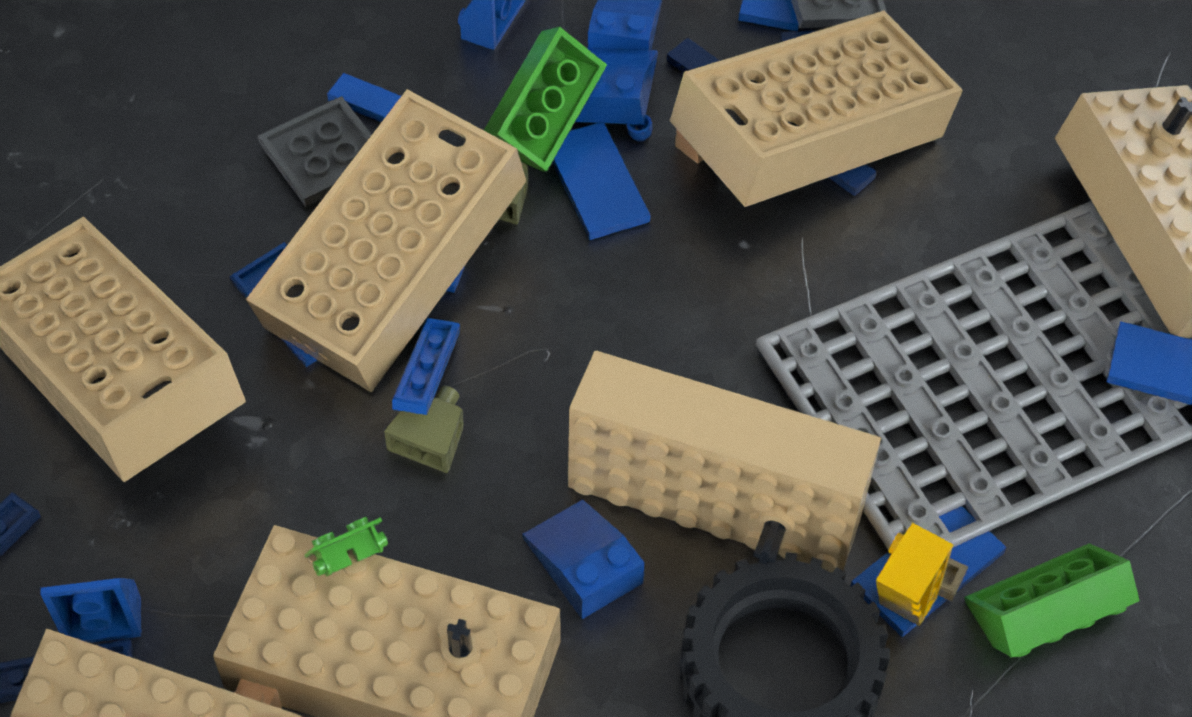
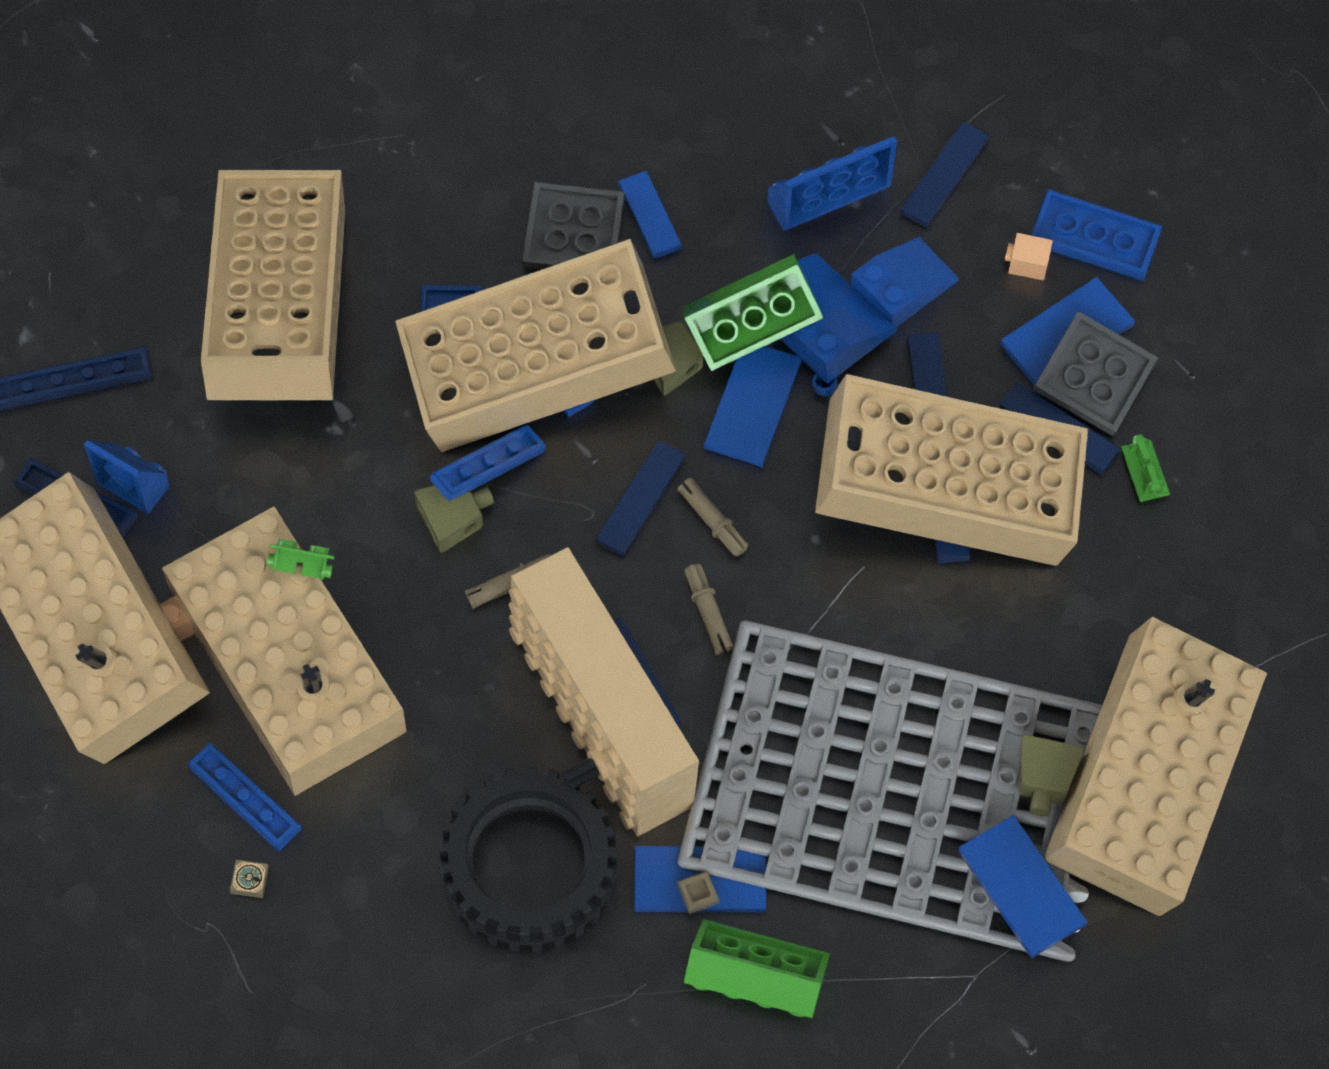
camera: 40 degrees right, 10 degrees up
blue slope [522,500,645,619] -> none
yellow wedge [876,523,954,626] -> none
none -> dark tan axle [465,554,551,609]
none -> dark blue tile [596,440,685,557]
none -> dark tan axle [677,478,748,556]
none -> dark tan axle [684,564,734,655]
none -> olive torso [1019,734,1084,816]
none -> bright green hinge [1121,434,1170,502]

